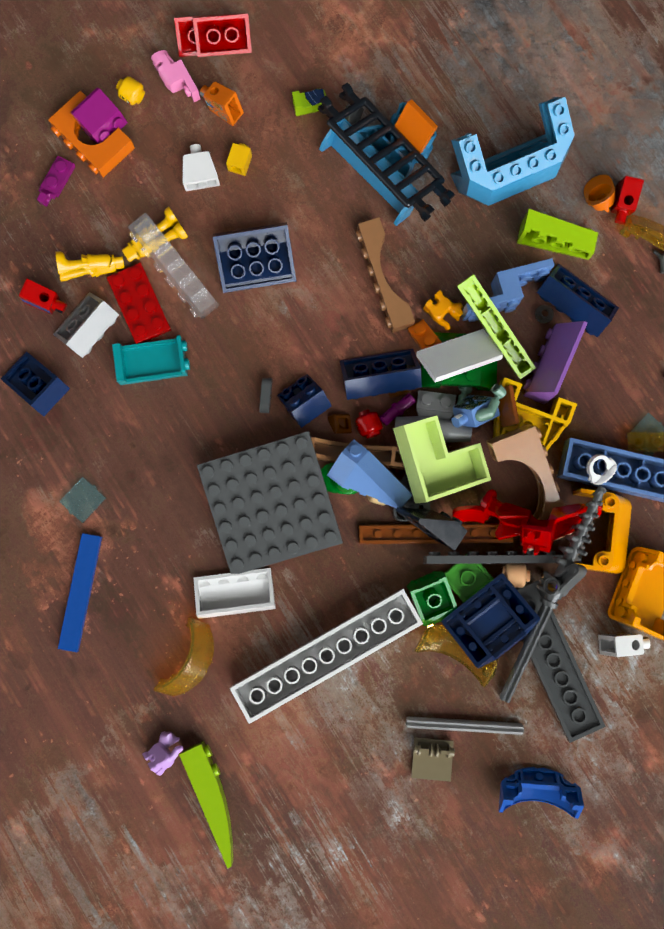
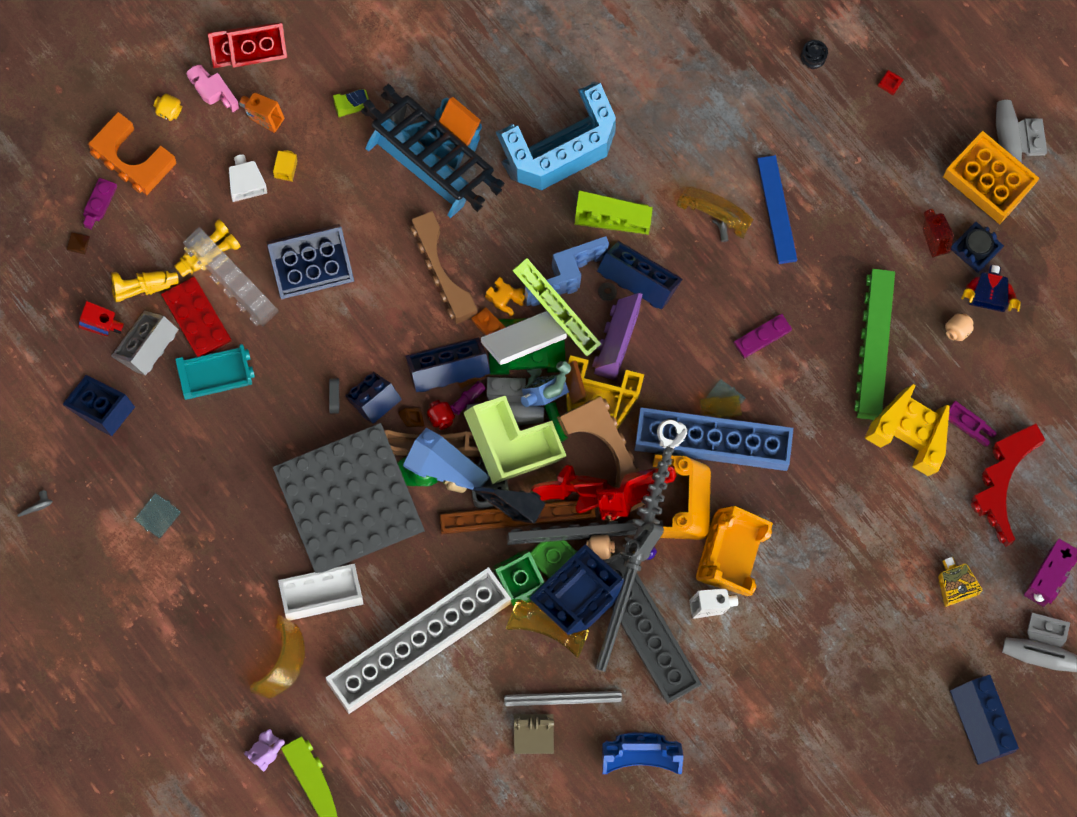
camera: 10 degrees left, 10 degrees down
blue tile [58,533,102,652] -> none
magenta slope [71,87,128,144] -> none
orange piece [584,175,616,213] -> none
red torso [611,176,644,224] -> none
none -> reddish brown slope [67,232,90,254]
none -> green pin [544,402,568,442]

